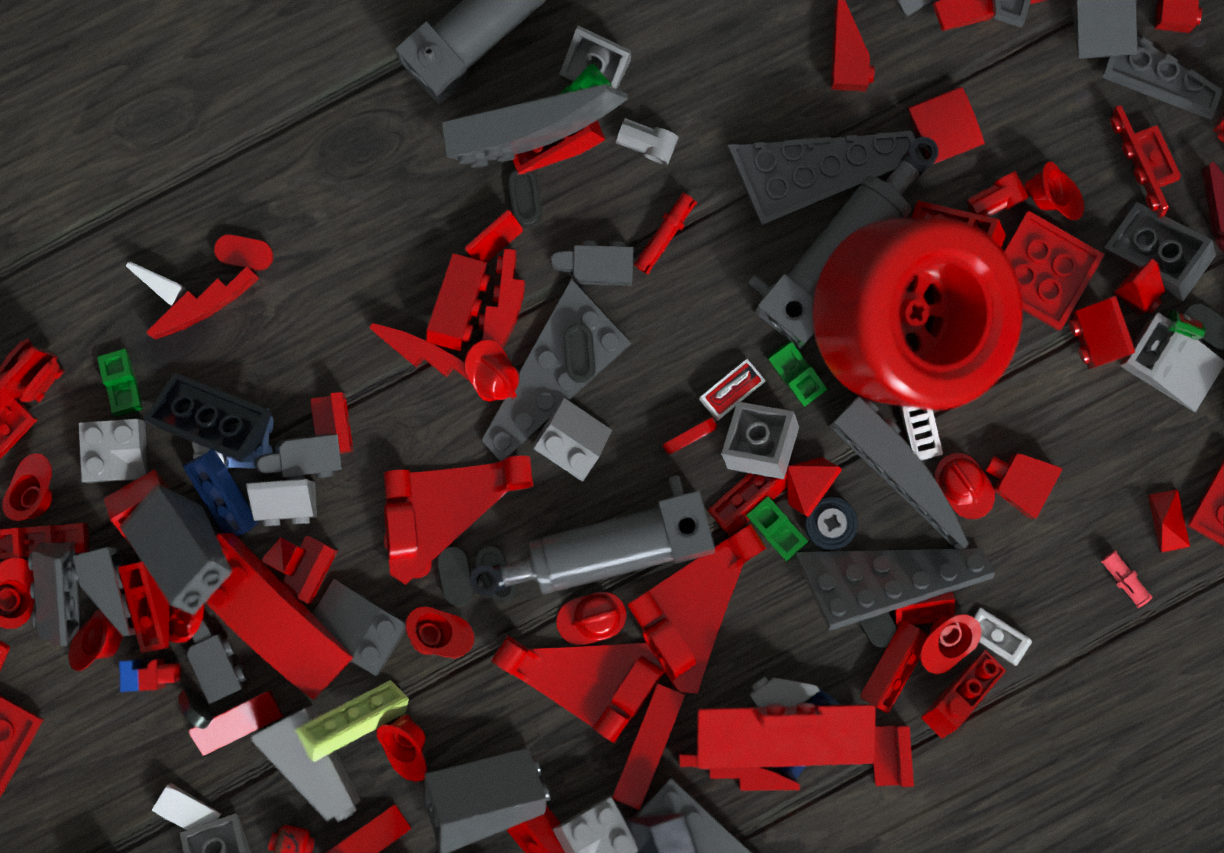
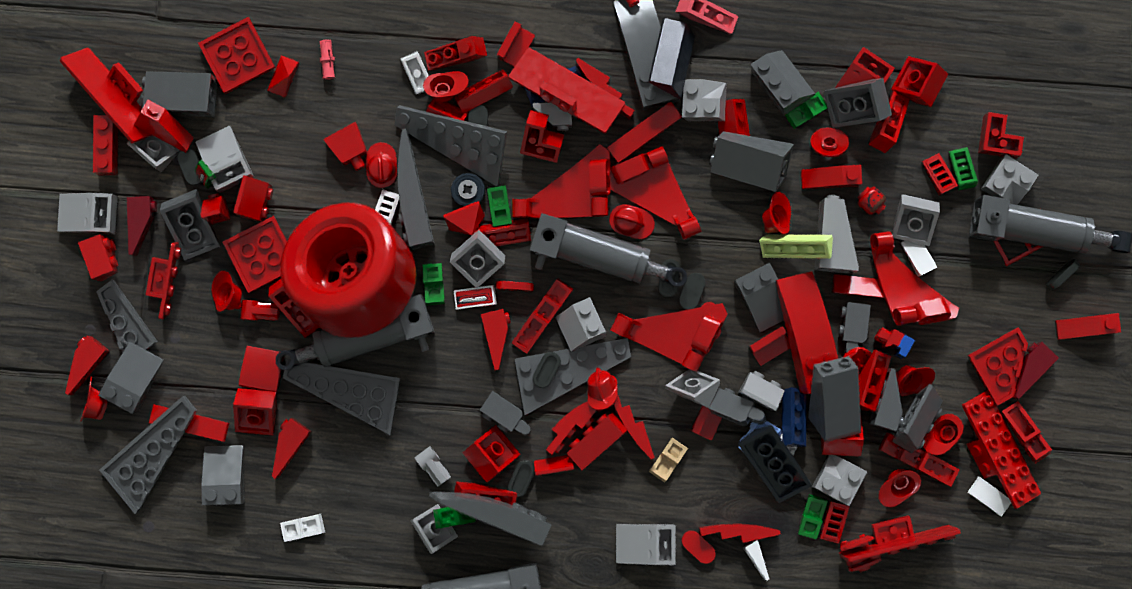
camera: 150 degrees left, 0 degrees up
pearl dark grey tile [178,688,213,729] -> none
red slope [261,537,306,577] -> none
red piece [405,606,474,658] -> none
red pin [633,192,697,275] -> none
none -> red slope [233,388,277,435]
none -> red slope [462,425,520,482]
none -> red slope [481,309,511,371]
none -> red slope [512,278,573,354]
none -> red brick [520,110,564,163]
none -> light grey slope [616,524,675,565]
none -> tan slope [649,438,688,482]
none -> light grey slope [665,369,720,408]
none -> red slope [820,501,850,543]
none -> red panel [870,231,959,325]

